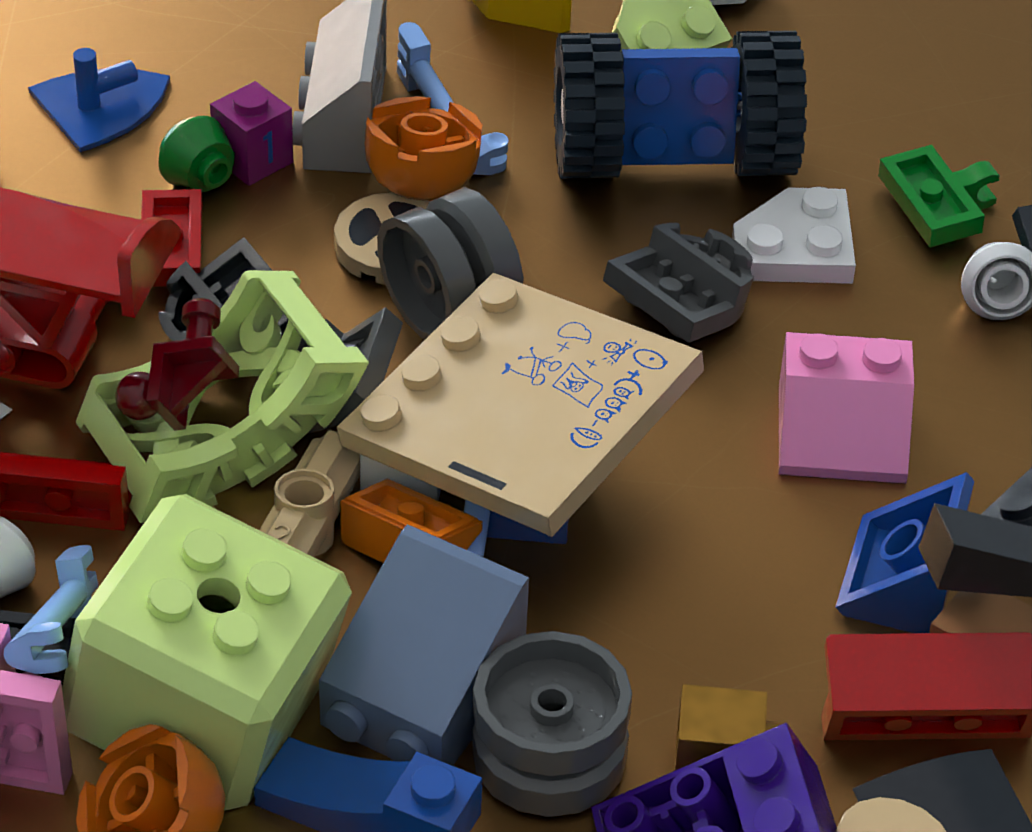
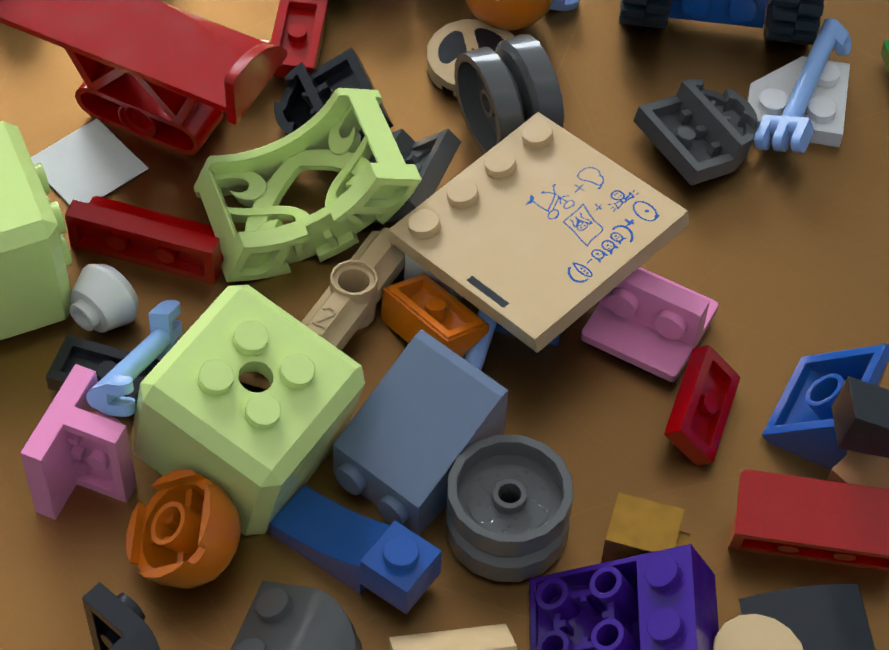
camera: 10 degrees right, 10 degrees up
dark red piece [115,298,240,431] -> none
bright pink slope [779,332,914,484] -> none
none -> bright pink bracket [581,267,718,382]
none -> red plate [664,345,741,466]
none -> light blue hinge [754,18,852,153]

